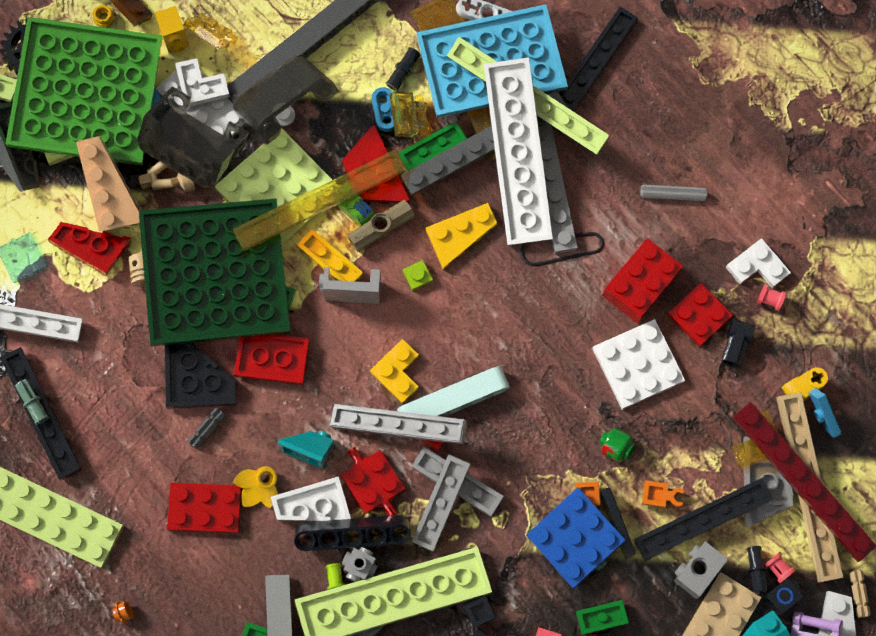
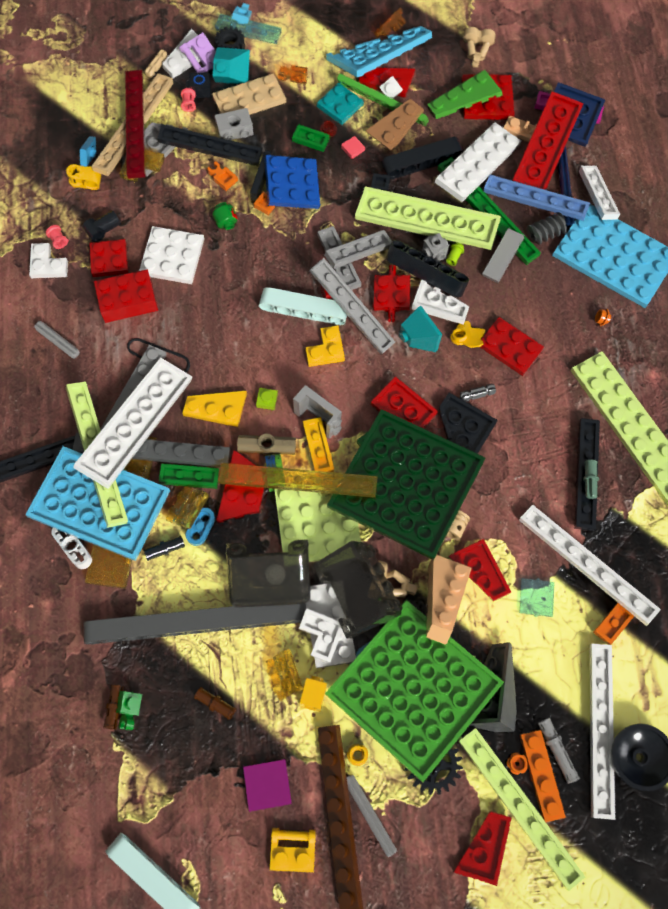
camera: 145 degrees left, 5 degrees down
black axle [747,546,768,594] -> none

